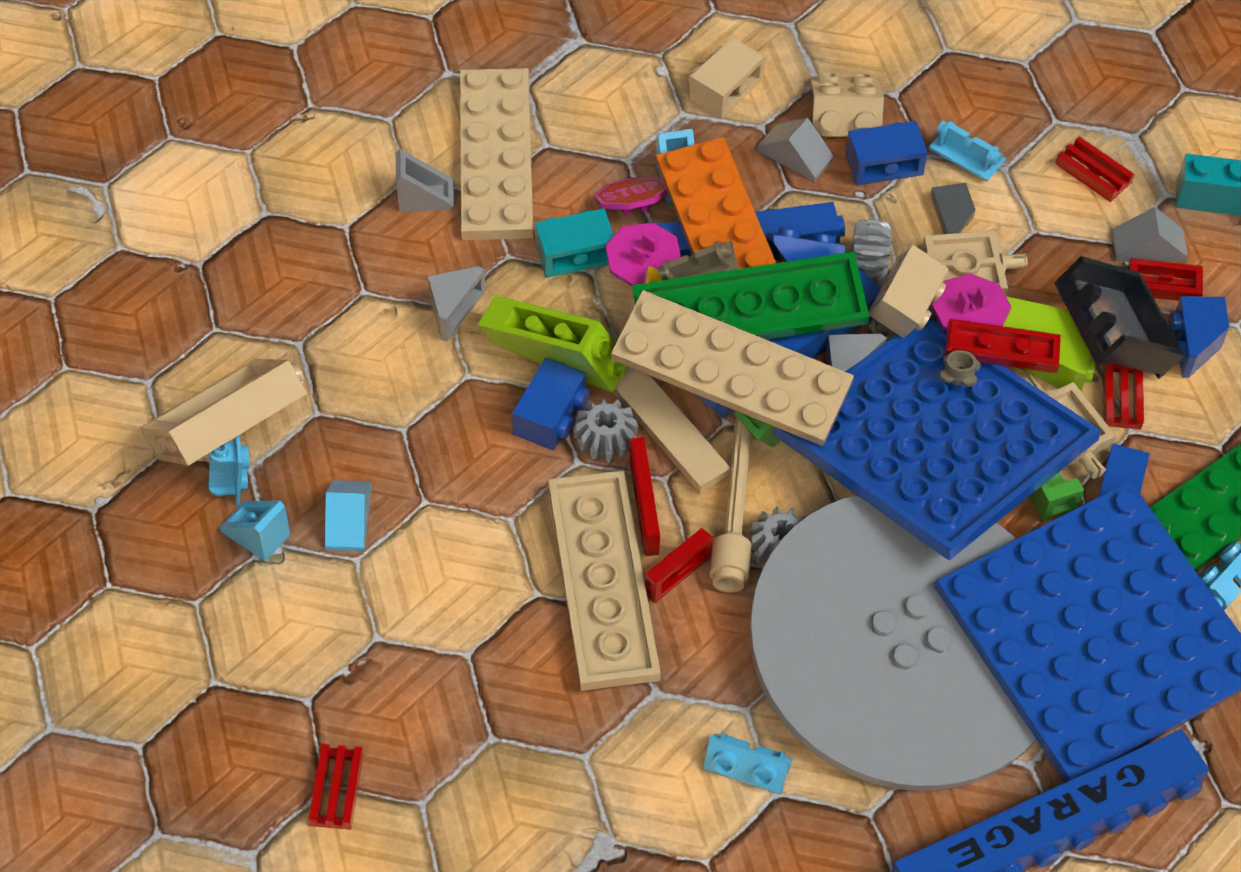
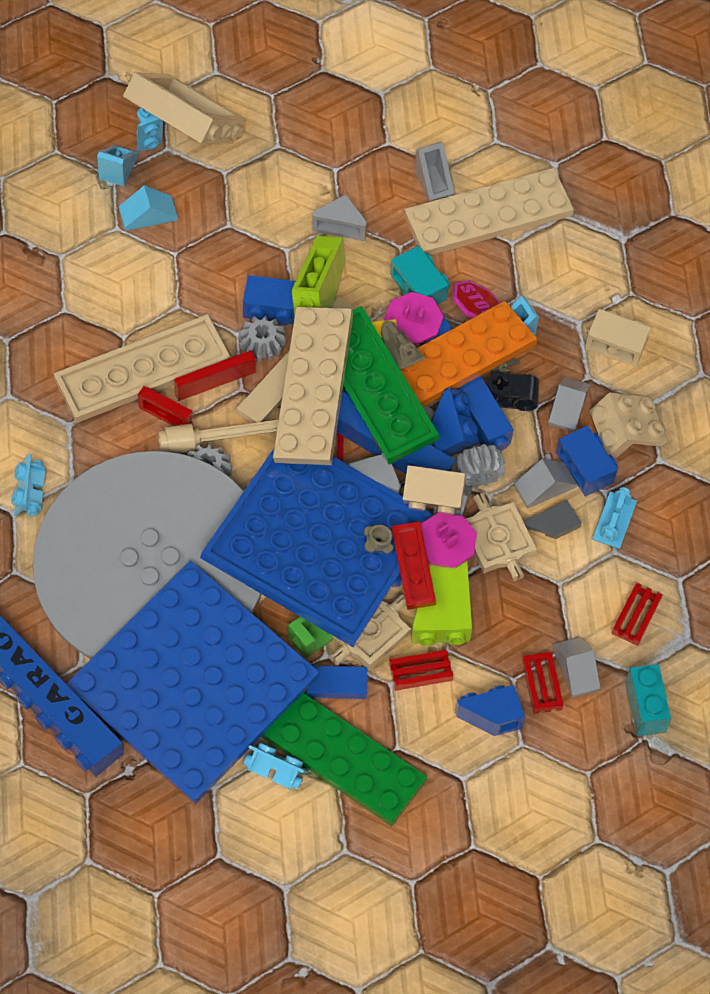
camera: 70 degrees right, 5 degrees up
black window [1054,256,1185,379] -> none
none -> black piece [487,372,539,411]
none -> light grey slope [514,459,578,509]

